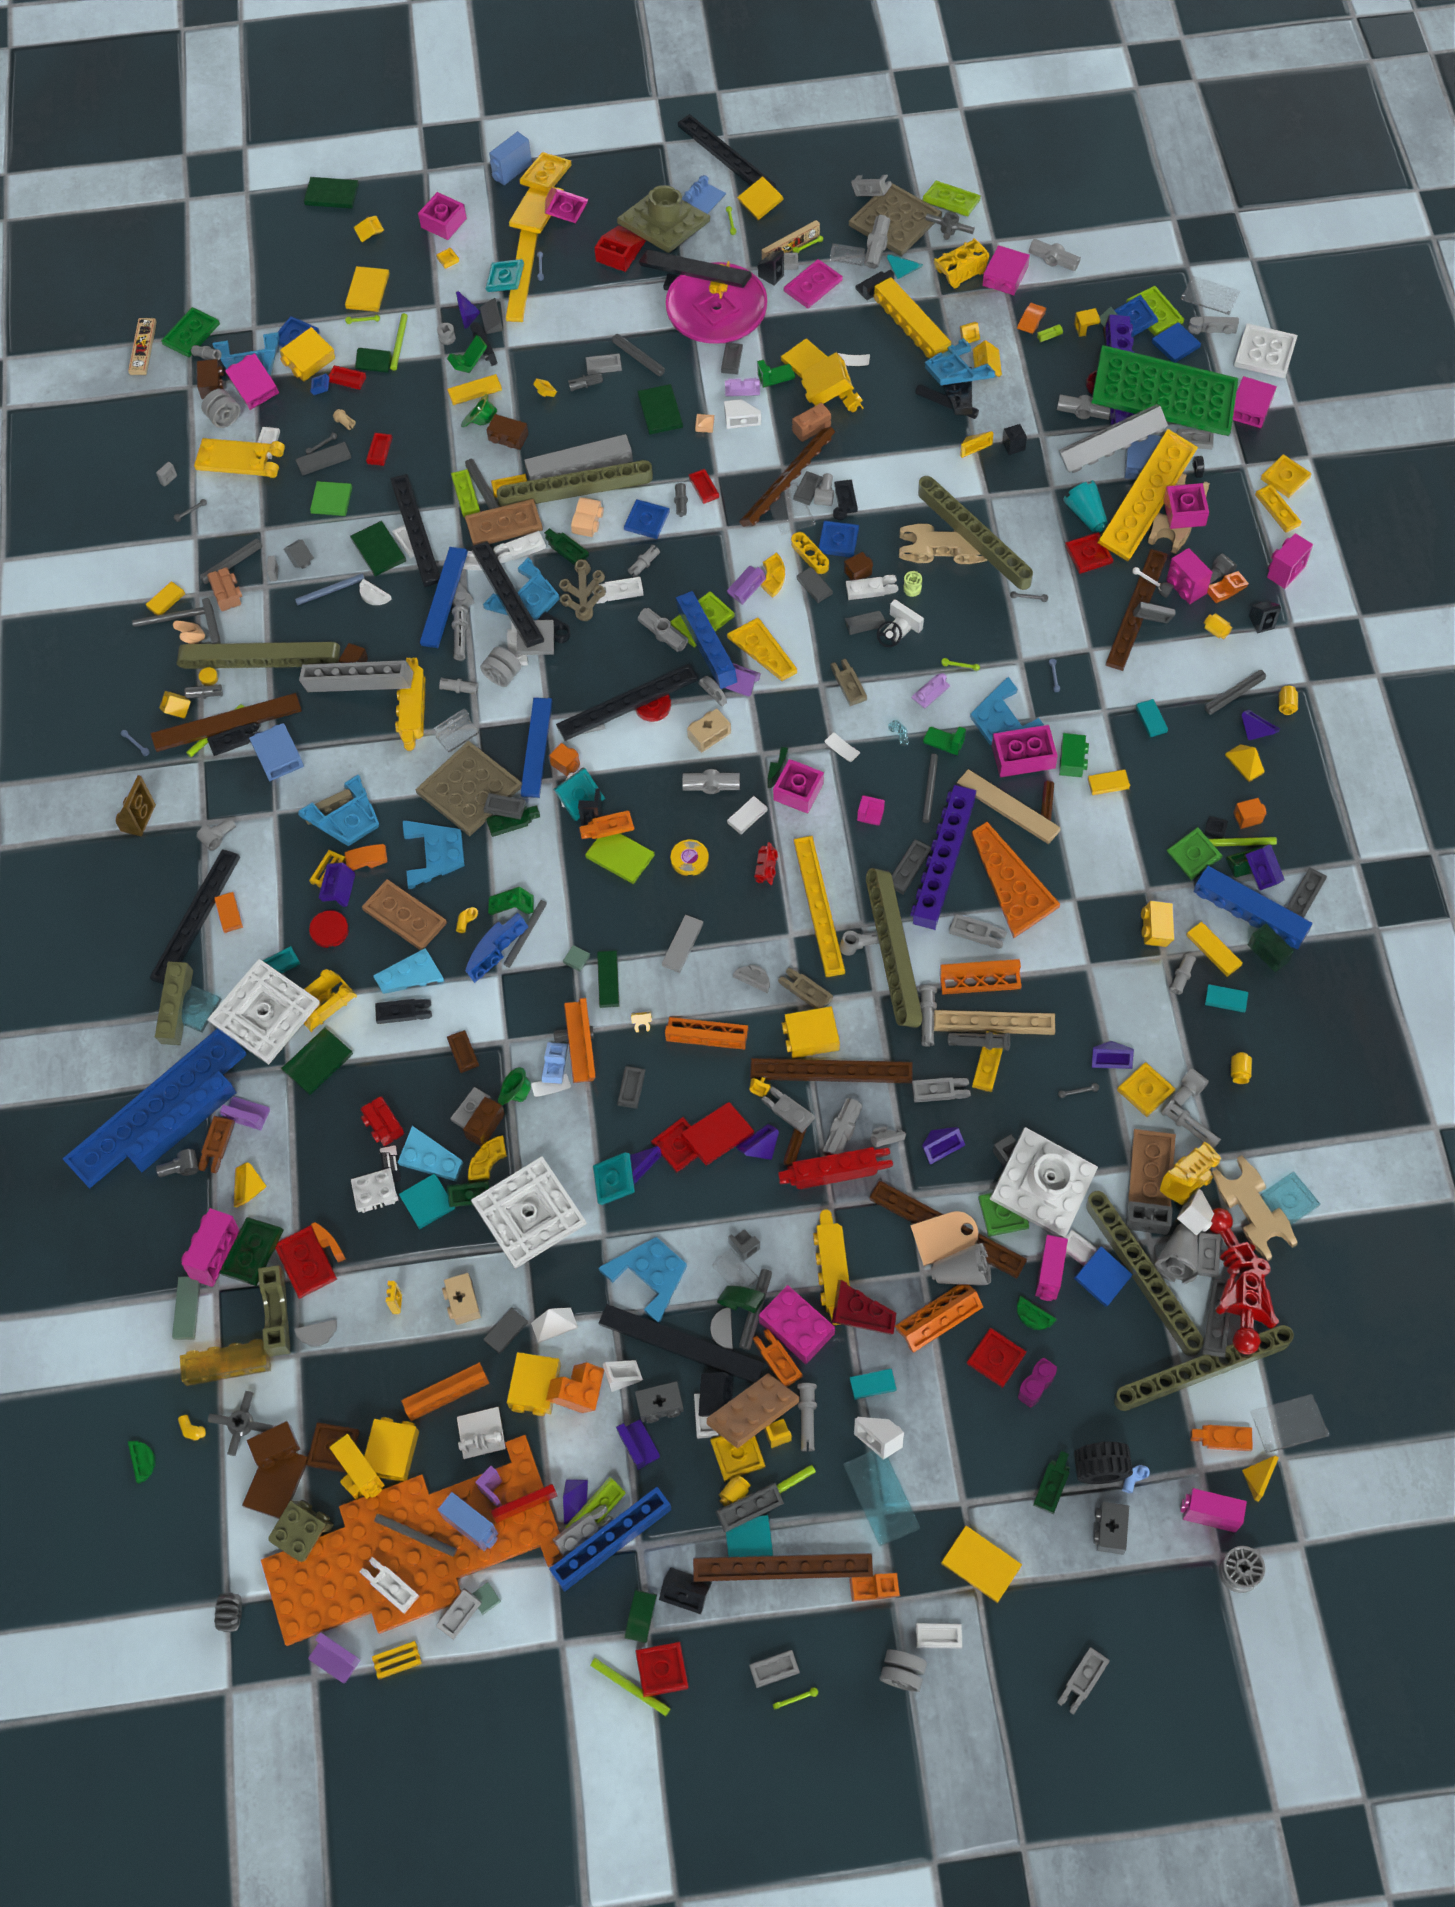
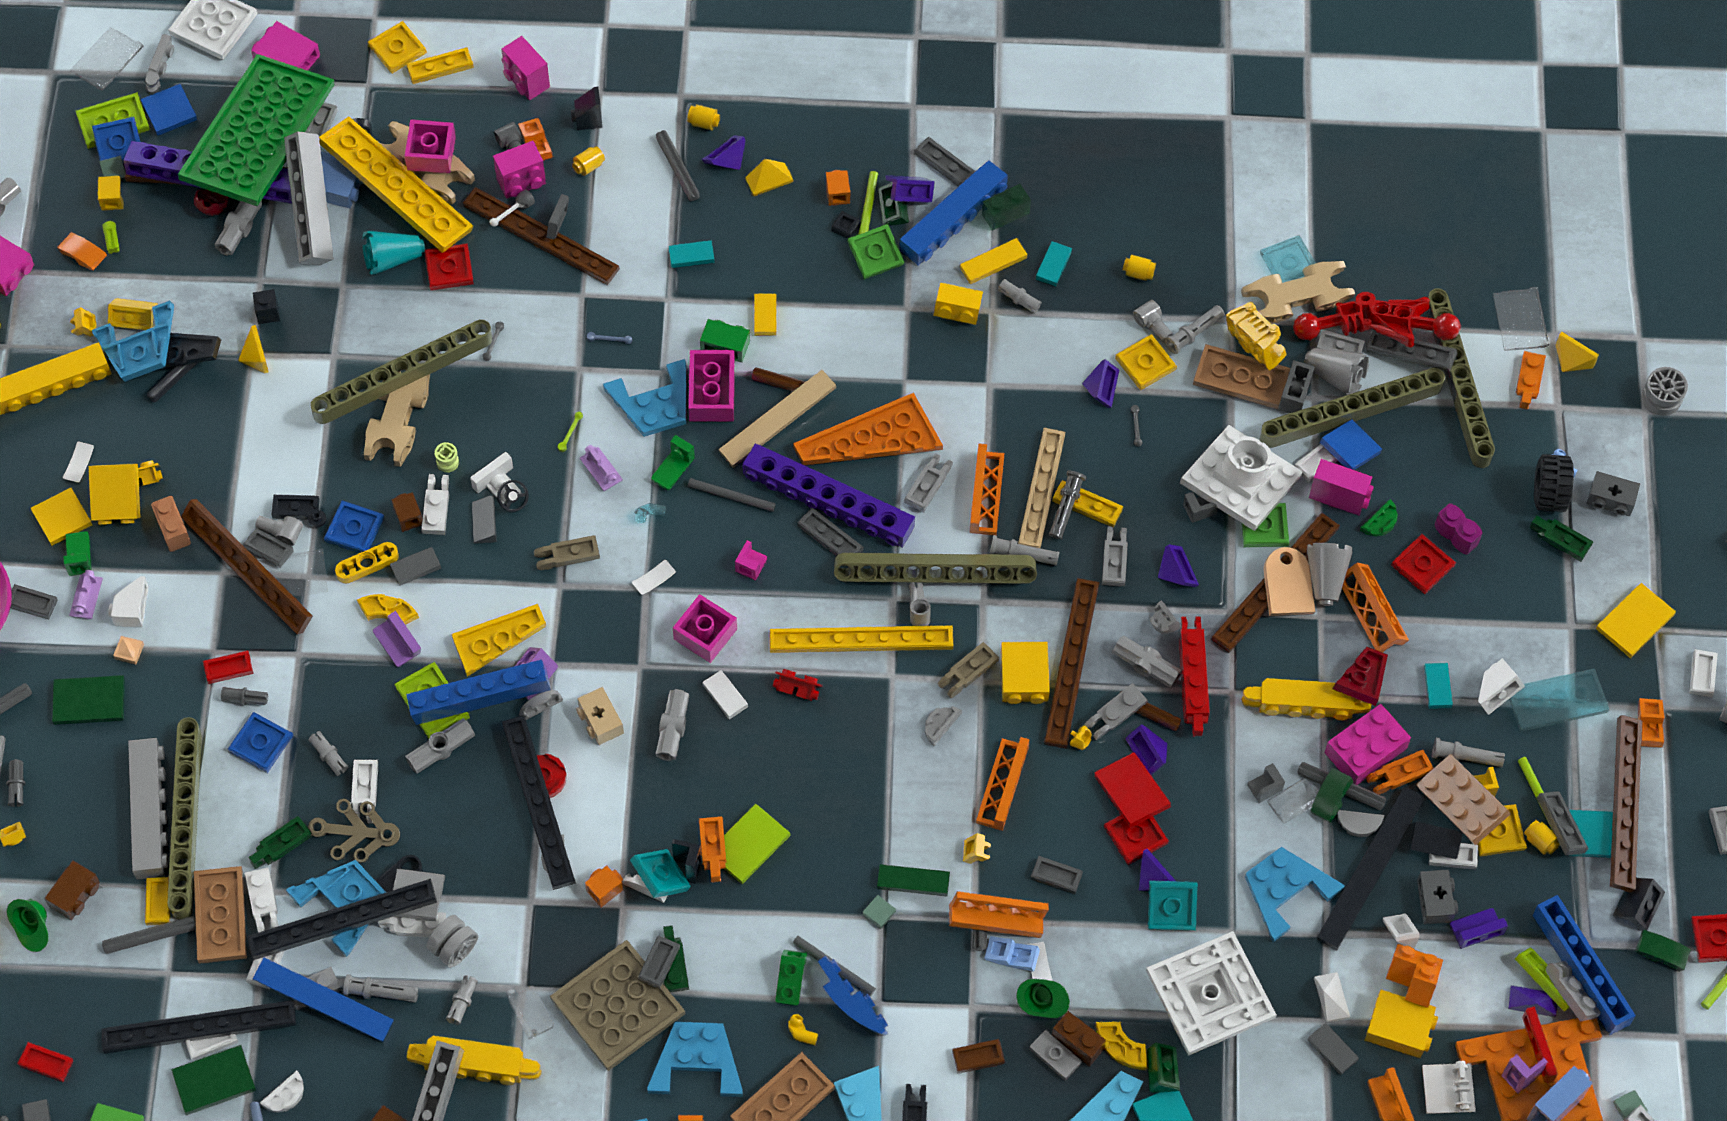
camera: 85 degrees left, 0 degrees up
tan brick [442,1273,481,1325] -> none
lime tile [451,469,480,518] -> none
blue tile [520,698,553,798] -> none
light nougat brick [571,497,604,537] -> none
light grey tile [662,915,703,973] -> none
yellow tile [670,839,709,876] -> none
dark green slope [767,747,788,788] -> none
white slope [1177,1189,1214,1235] -> none
dark pink brick [1180,1488,1247,1533] -> none

